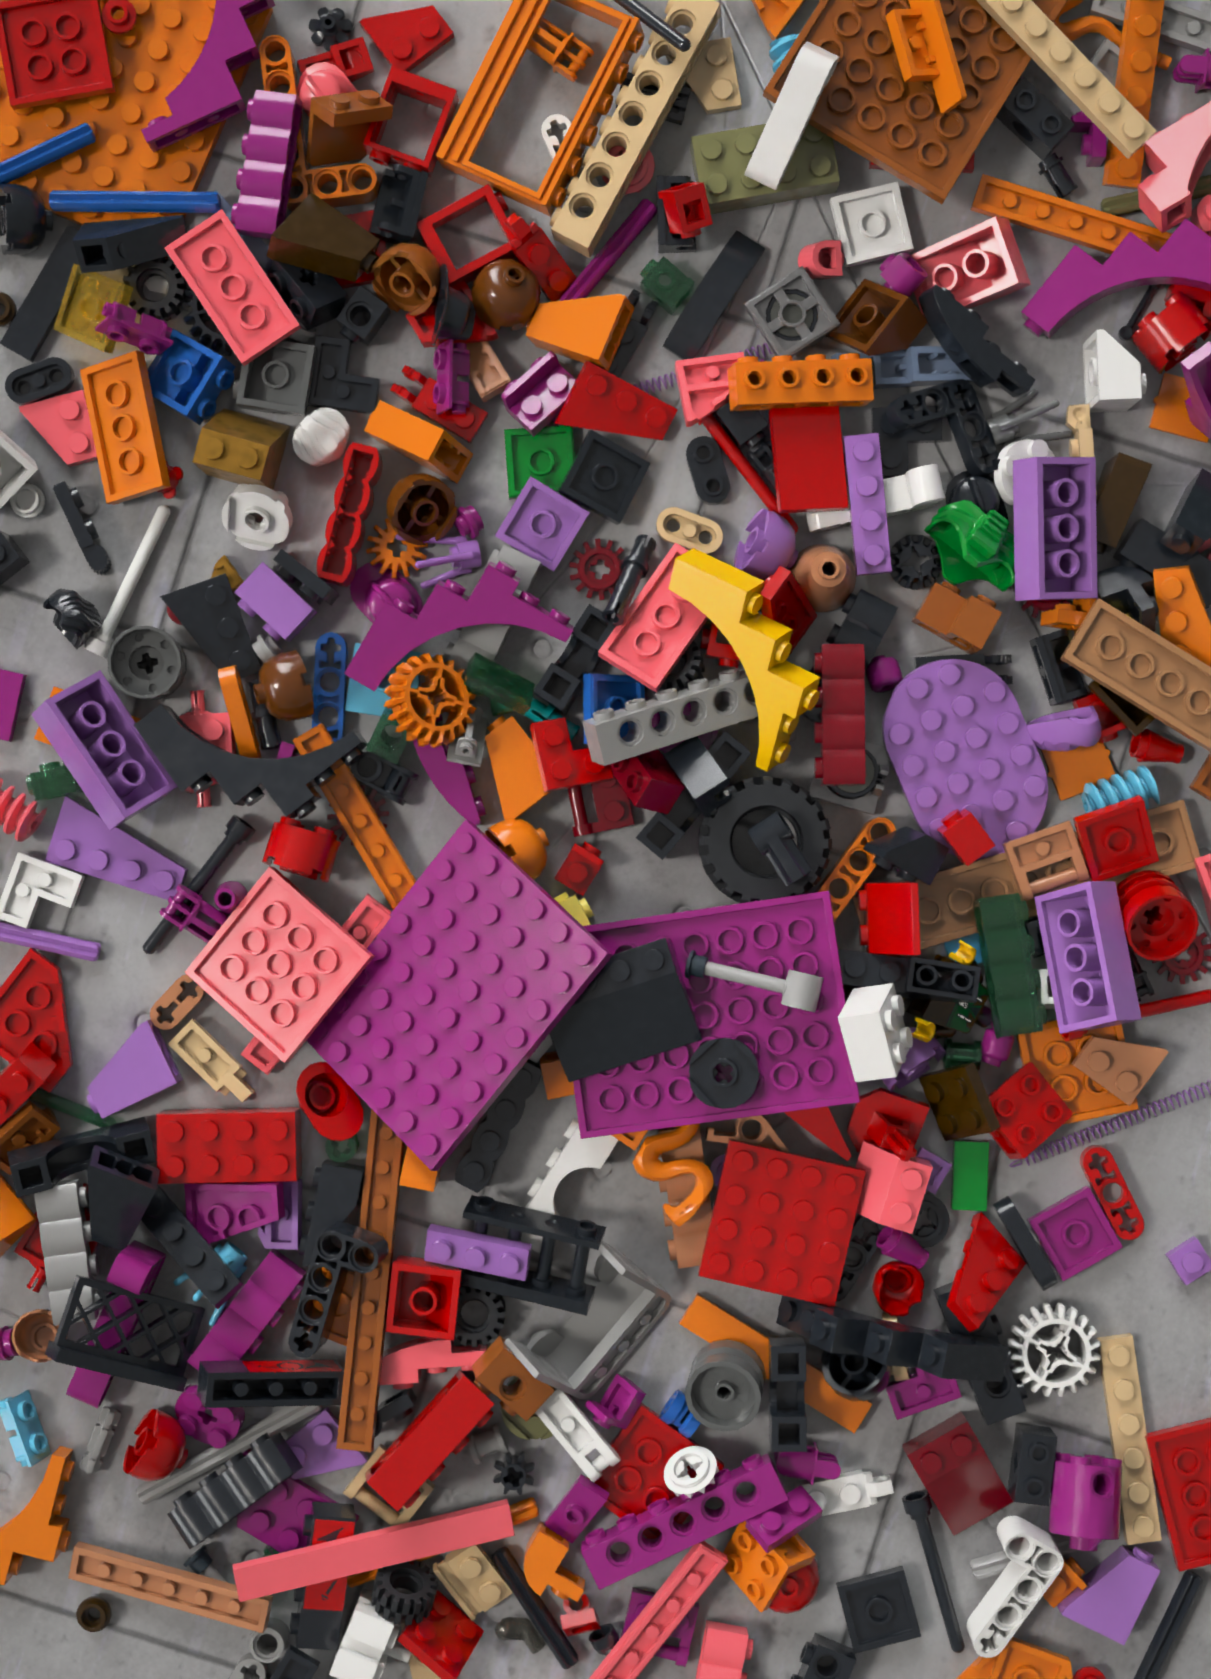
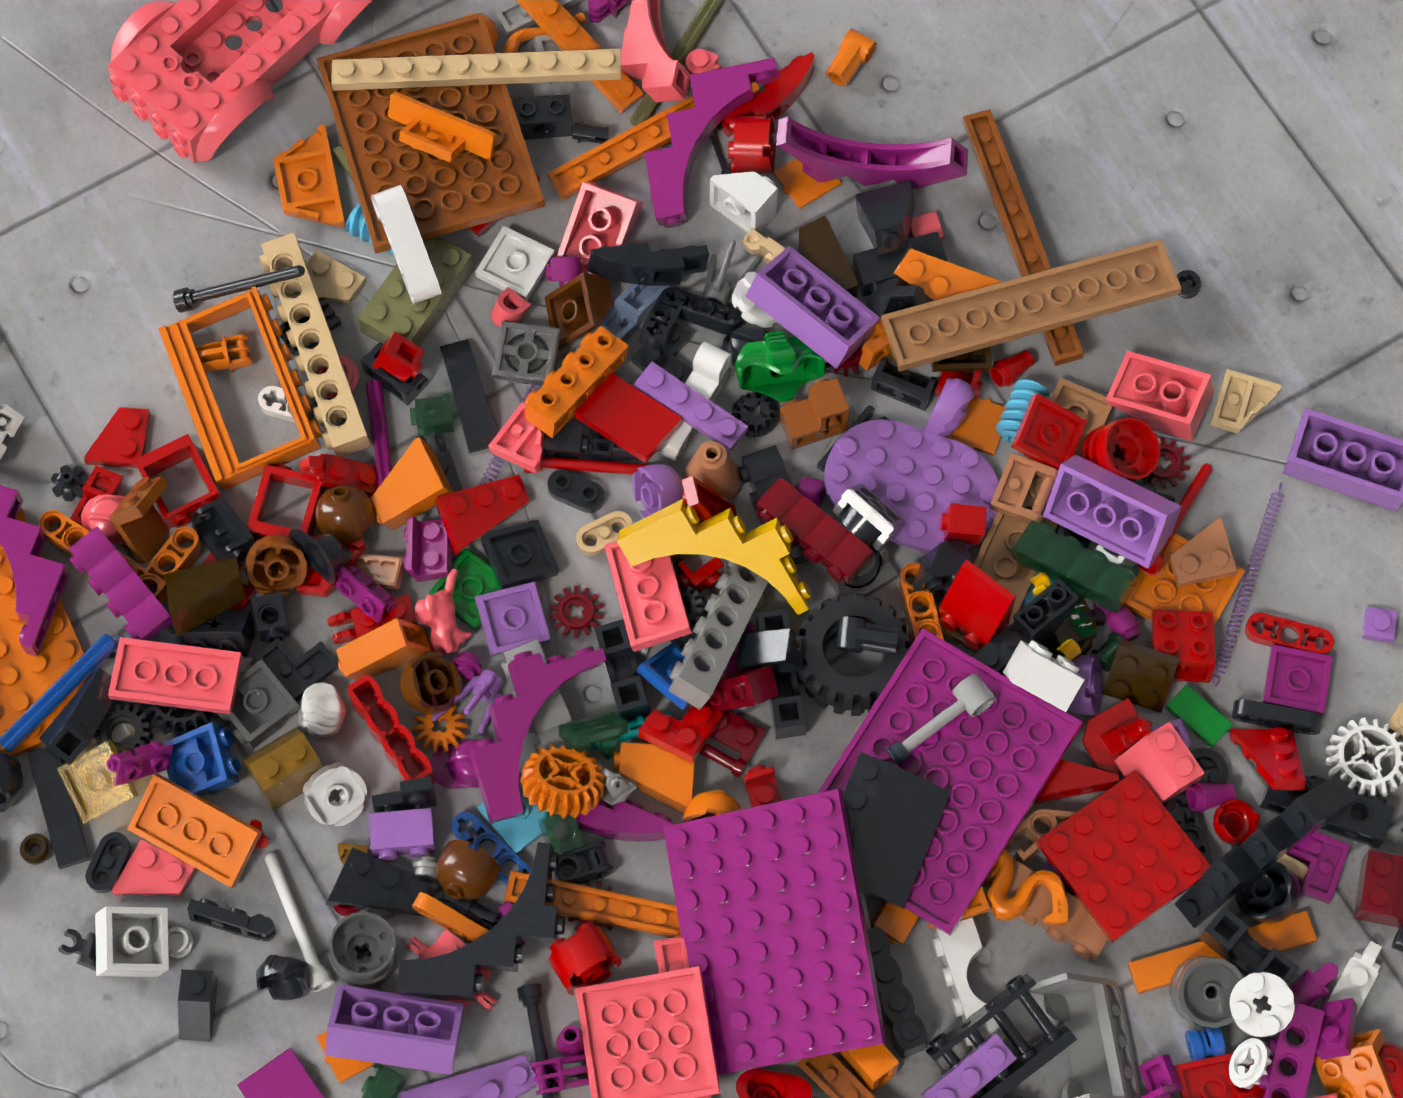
camera: 50 degrees left, 20 degrees down
black pin [602,534,657,626] -> none
black plate [689,1037,761,1109] -> none
magenta bracket [1070,111,1107,167] -> none
none -> coral animal [414,569,471,657]
none -> flat silver piece [832,484,905,551]
none -> white plate [1229,972,1295,1037]

